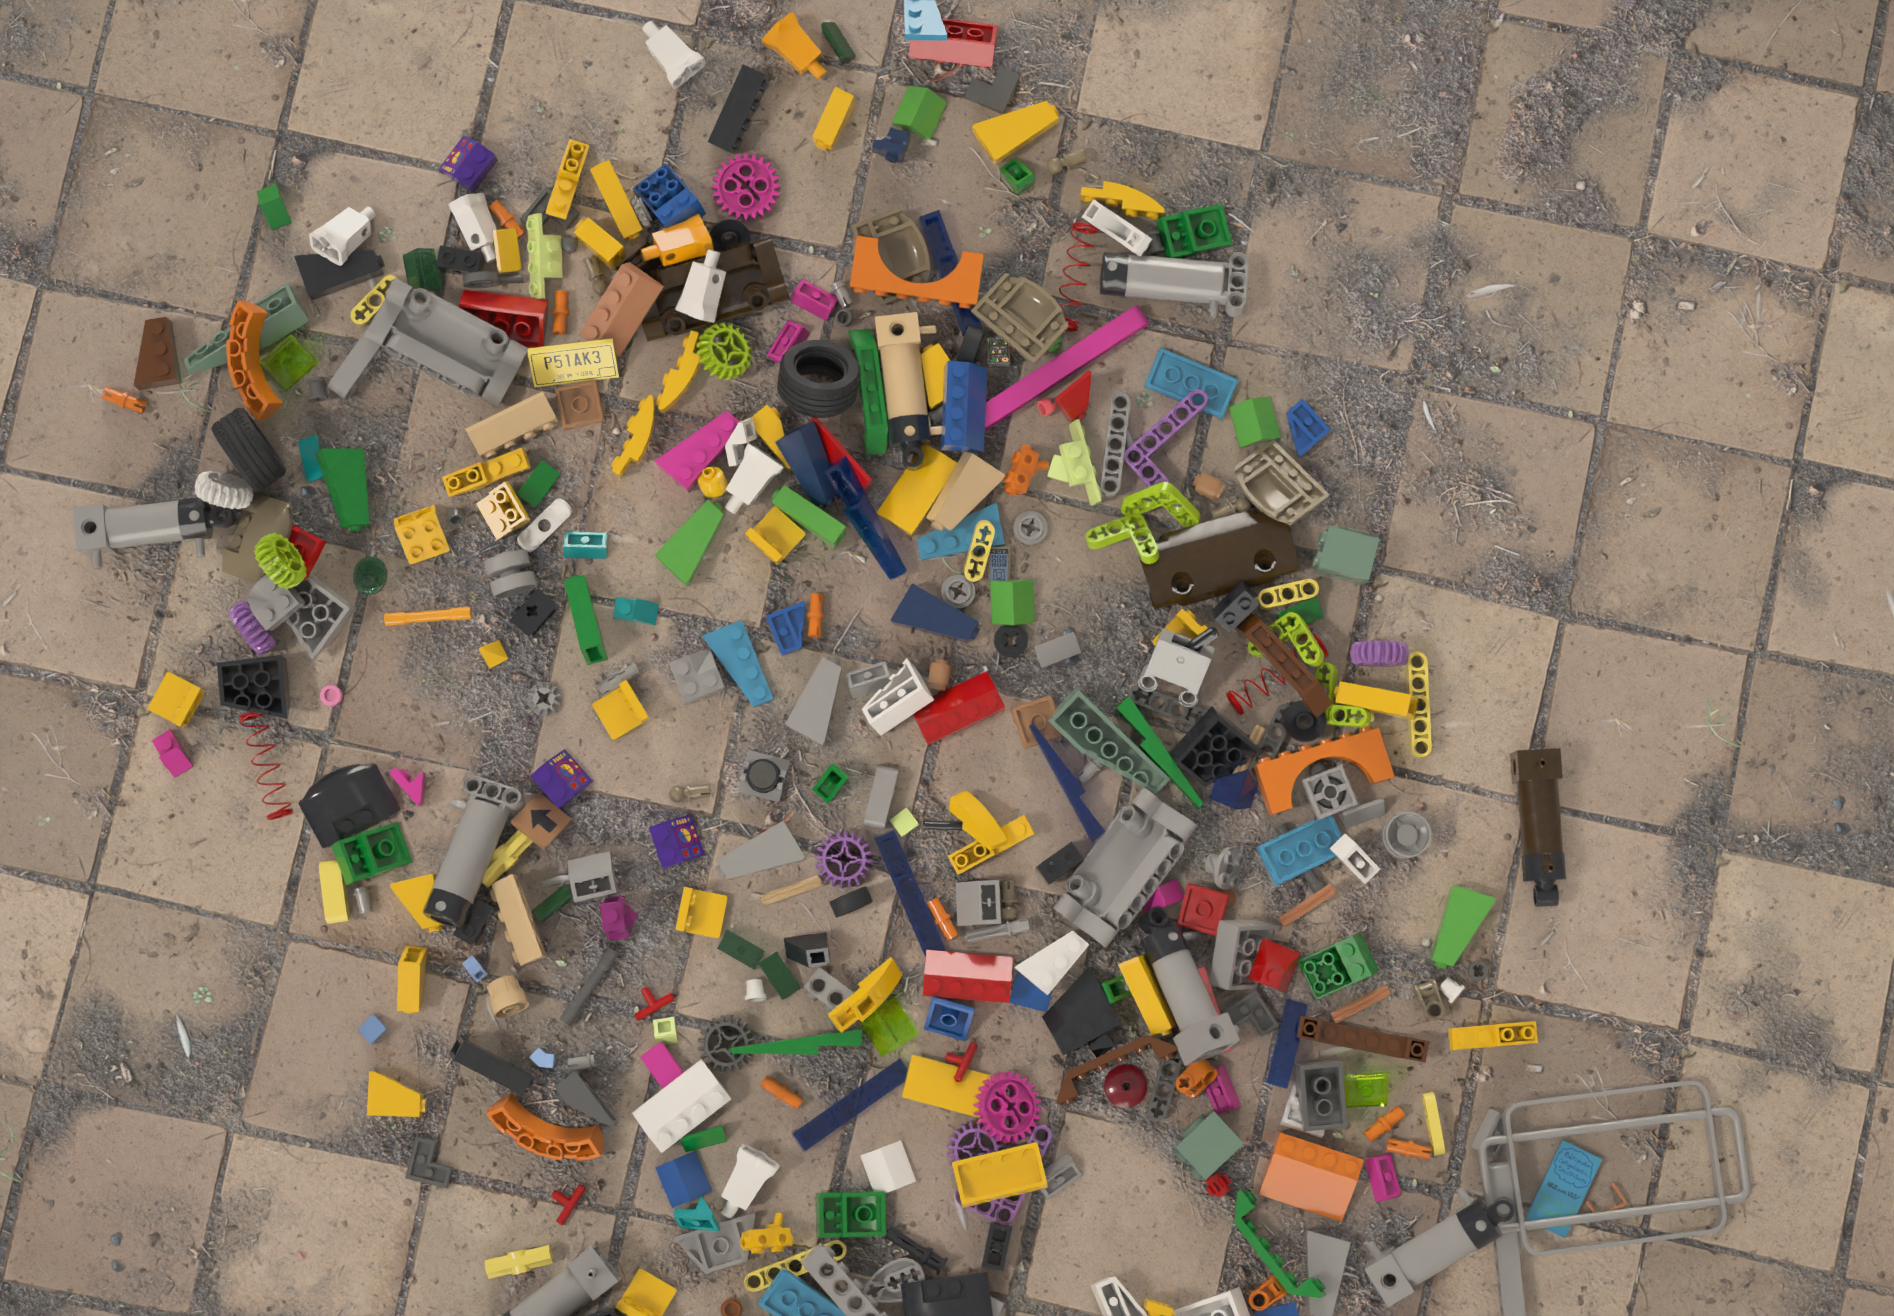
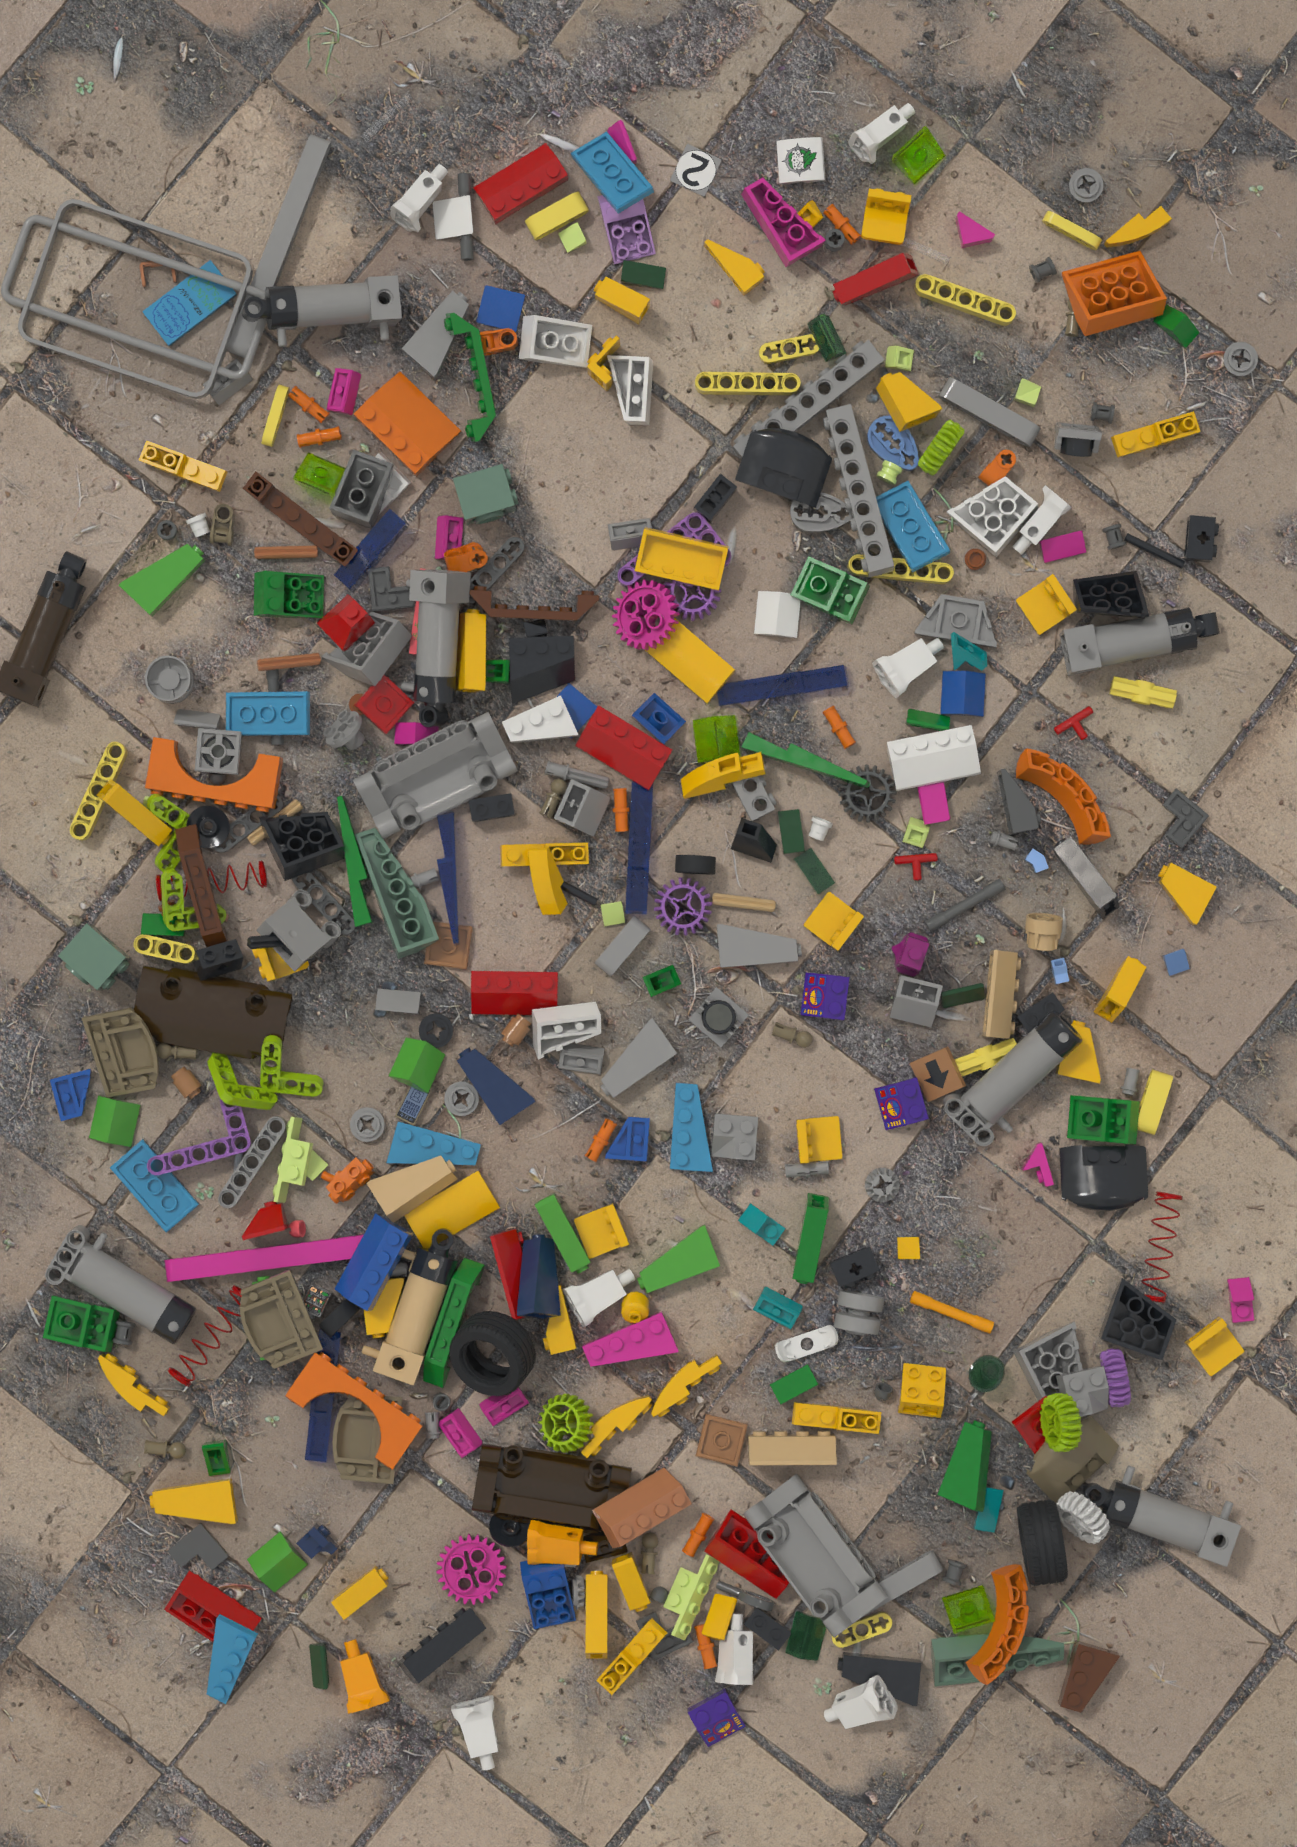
camera: 155 degrees left, 5 degrees up
orange pin [101,386,147,414] -> none
green slope [257,184,292,231] -> none
bright pink tile [320,685,343,707] -> none
yellow brick [476,482,530,540] -> none
light yellow tile [528,338,619,387] -> none
white piece [675,249,726,322] -> none
white slope [725,418,757,466] -> none
yellow brick [740,1213,793,1254] -> none
clear blue slope [823,456,907,580] -> none
black pin [885,1226,949,1275] -> none
red piece [945,1042,978,1082] -> none
light yellow beam [964,520,995,582] -> none
white arch [1082,199,1152,257] -> none
dark red dish [1104,1064,1147,1108] -> none
red gear [1205,1171,1232,1199] -> none
clear blue slope [1210,769,1257,810] -> none
white brick [1330,834,1380,884] -> none
medium lavender gear [1350,640,1409,667] -> none

